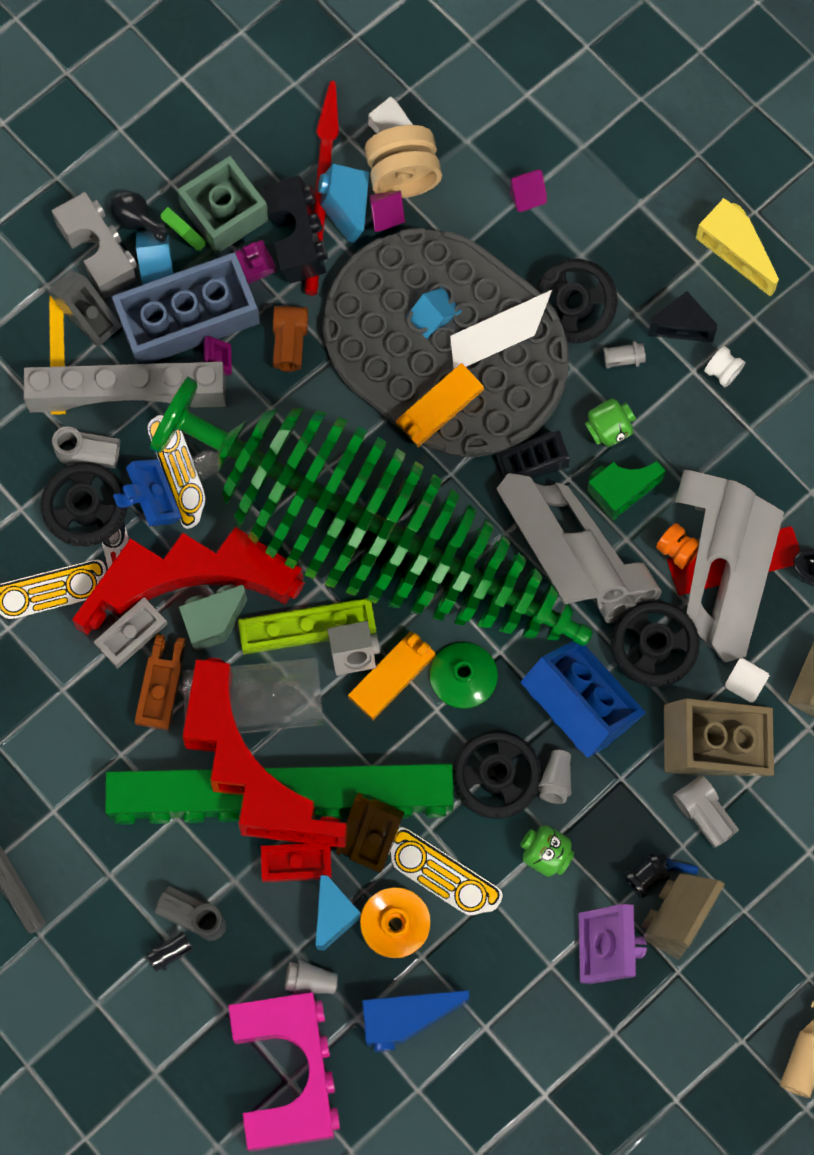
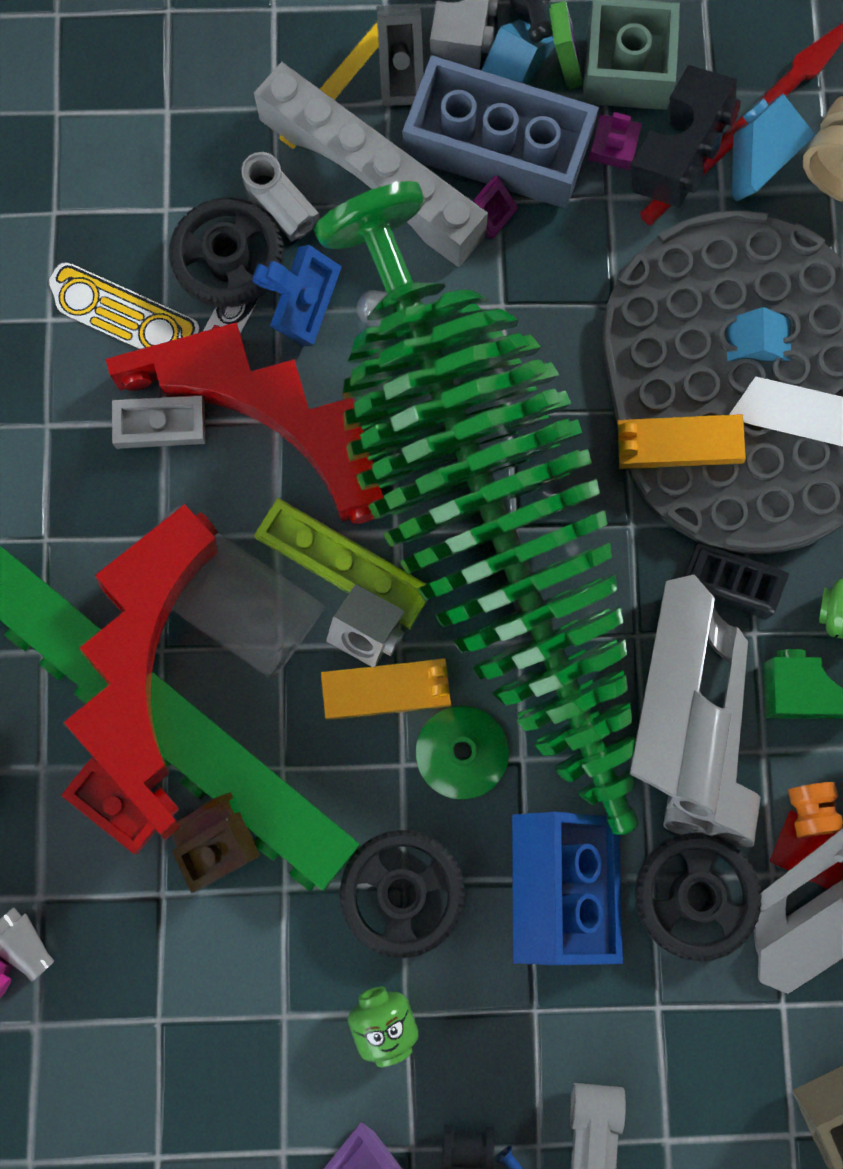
camera: 40 degrees right, 5 degrees up
dark orange hinge [135,634,186,731] -> none
sticker [147,415,206,529] -> none
sand green slope [179,584,247,652] -> none
dark orange piece [273,306,308,372] -> none
dark azure slope [316,875,361,951] -> none
light orange dish [360,888,430,958] -> none
blue slope [362,990,469,1052] -> none
magenta slope [369,190,405,232] -> none
sticker [391,827,503,915] -> none
light grey cone [538,750,572,804] -> none
dark tan slope [664,698,774,776] -> none
white slope [725,658,770,703] -> none

